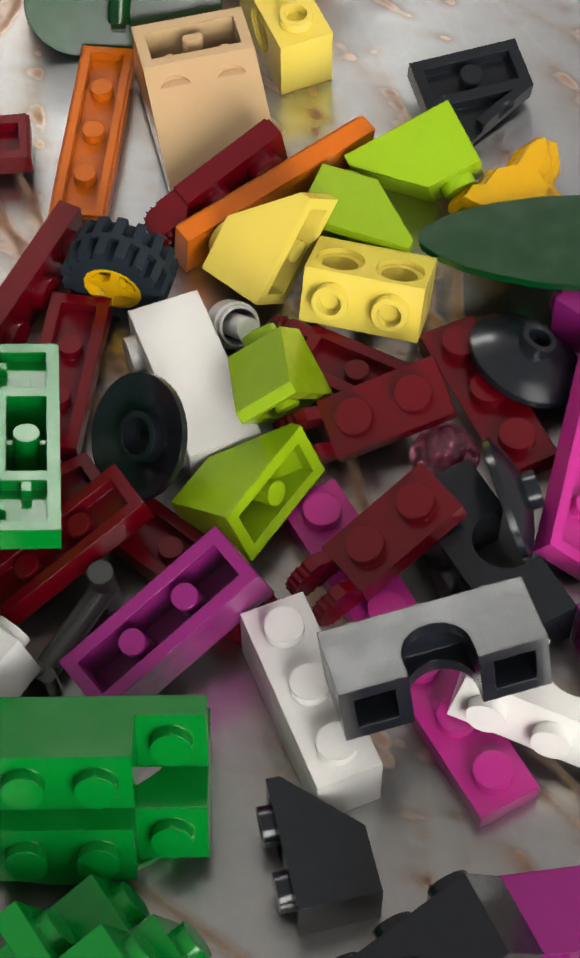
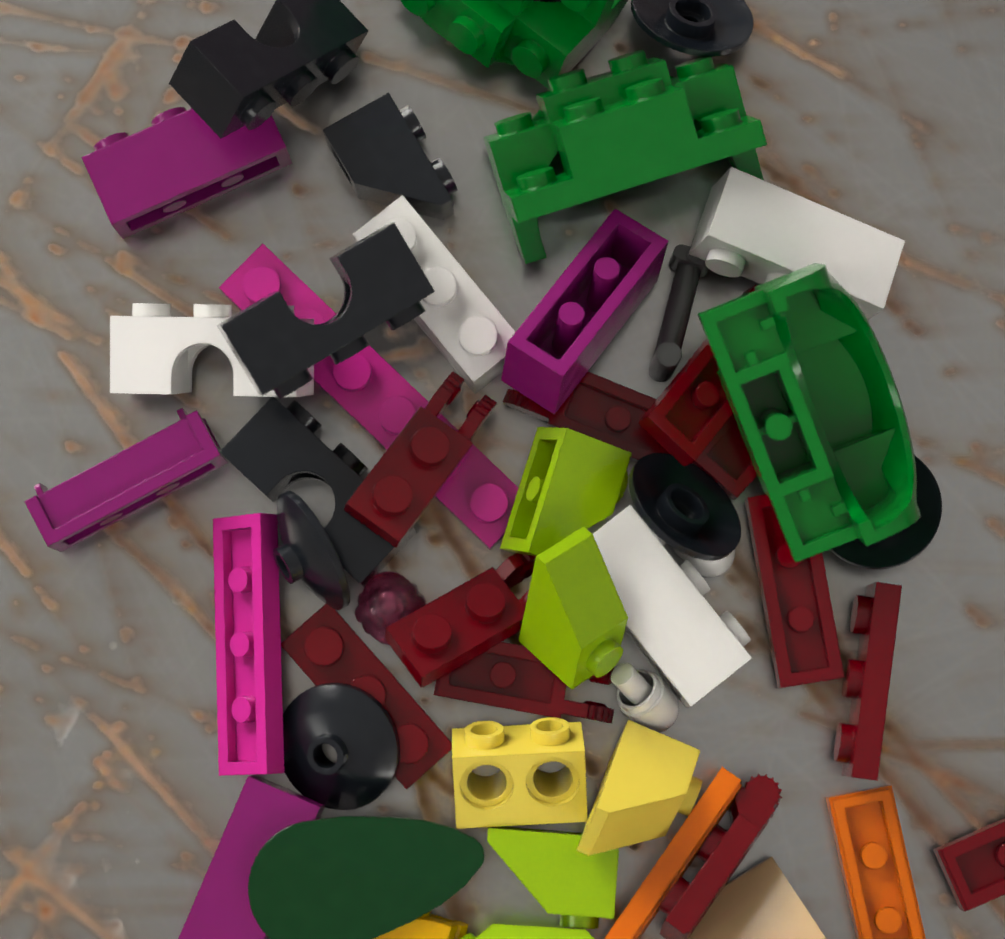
camera: 165 degrees right, 25 degrees up
black wheel [61,216,178,322] -> none

